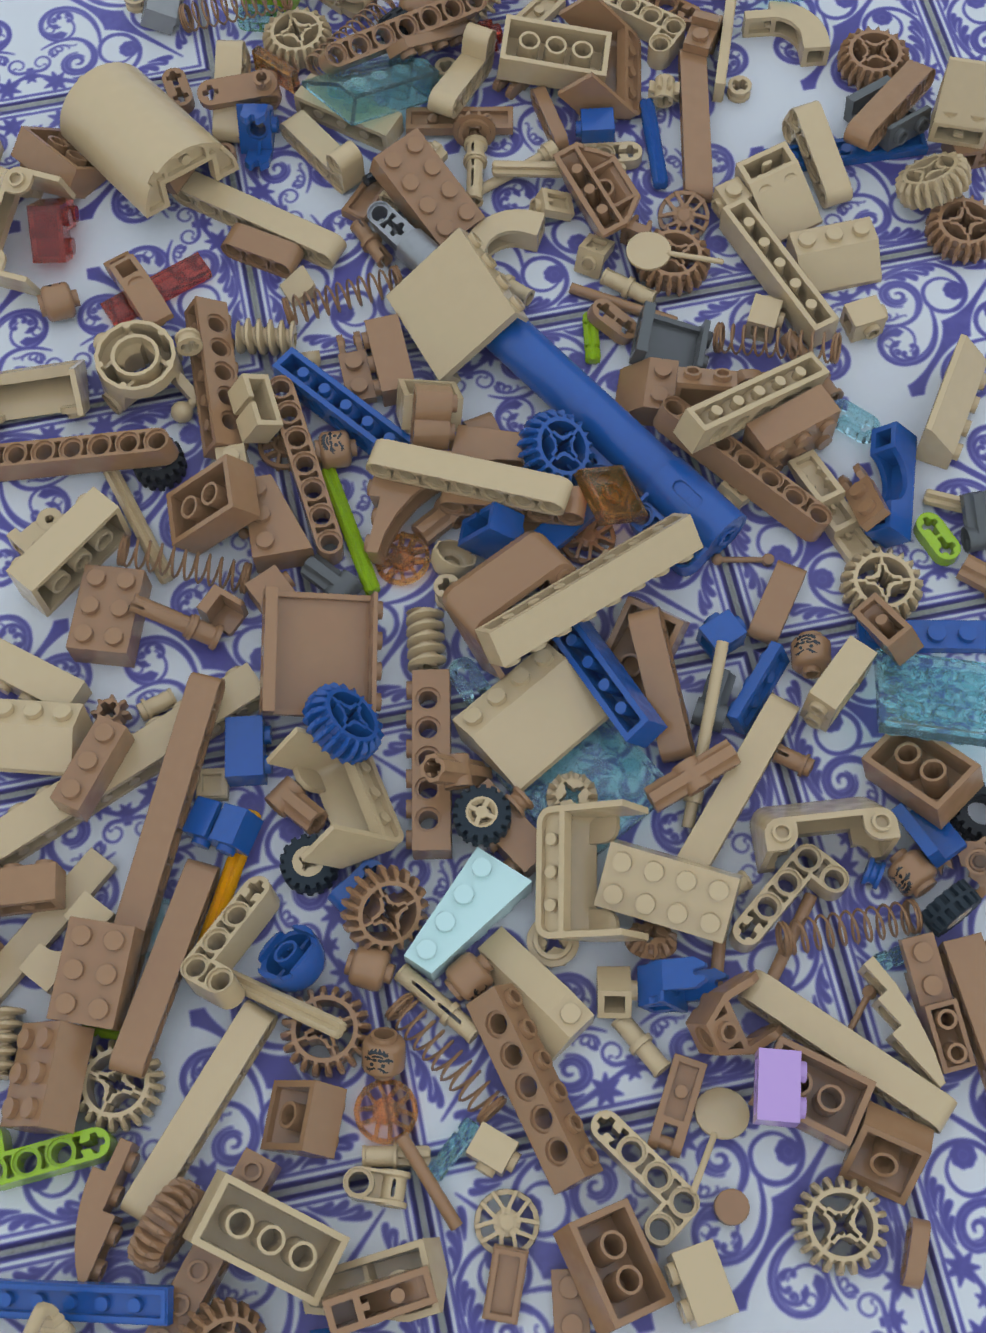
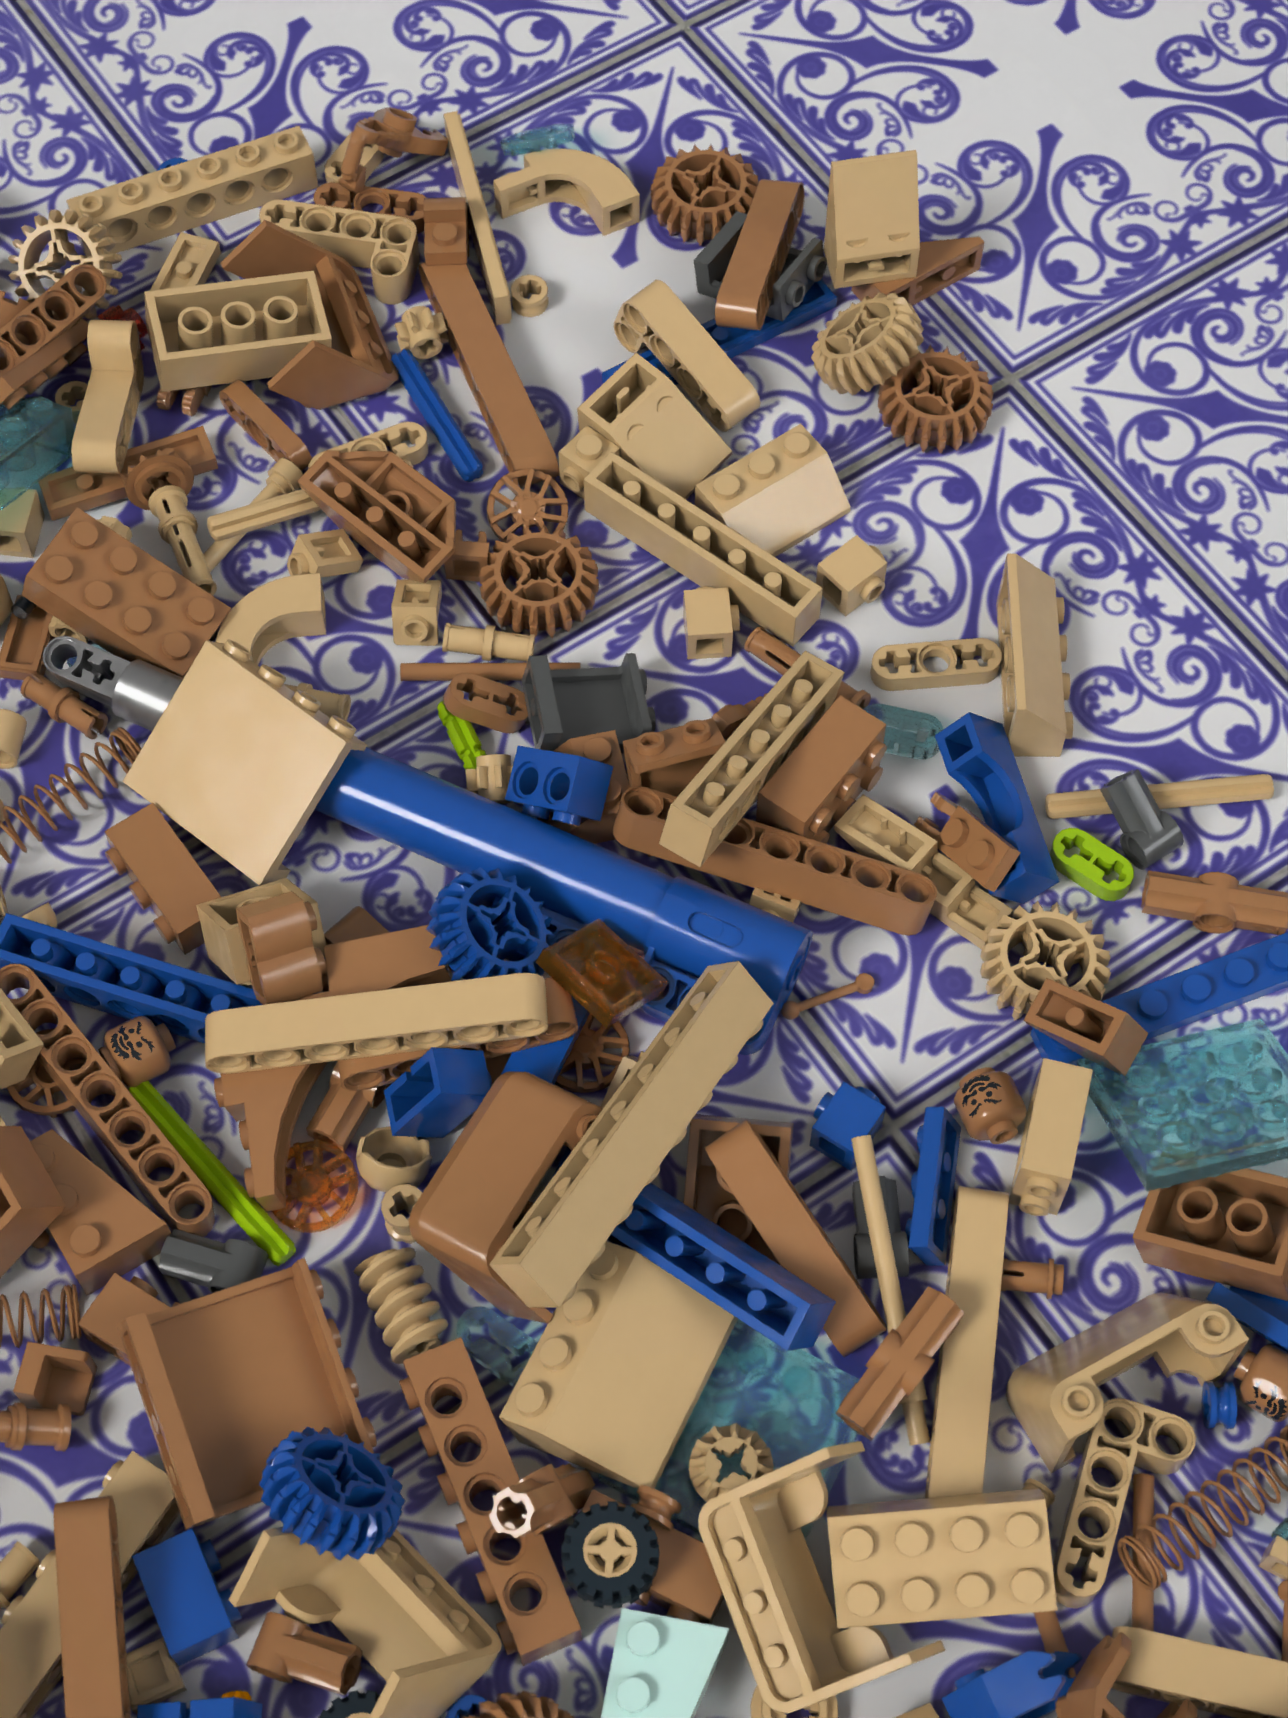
camera: 25 degrees left, 5 degrees down
medium nougat hinge [336,331,377,404] -> none
blue brick [575,107,615,144] -> none
medium nougat gear [624,921,677,960] -> none
tan piece [626,232,724,271] -> none
medium nougat piece [712,322,842,364] -> none
medium nougat beam [746,560,807,645] -> none
none -> tan gear [465,754,513,804]
none -> blue brick [505,746,614,826]
none -> tan beam [870,638,1002,691]

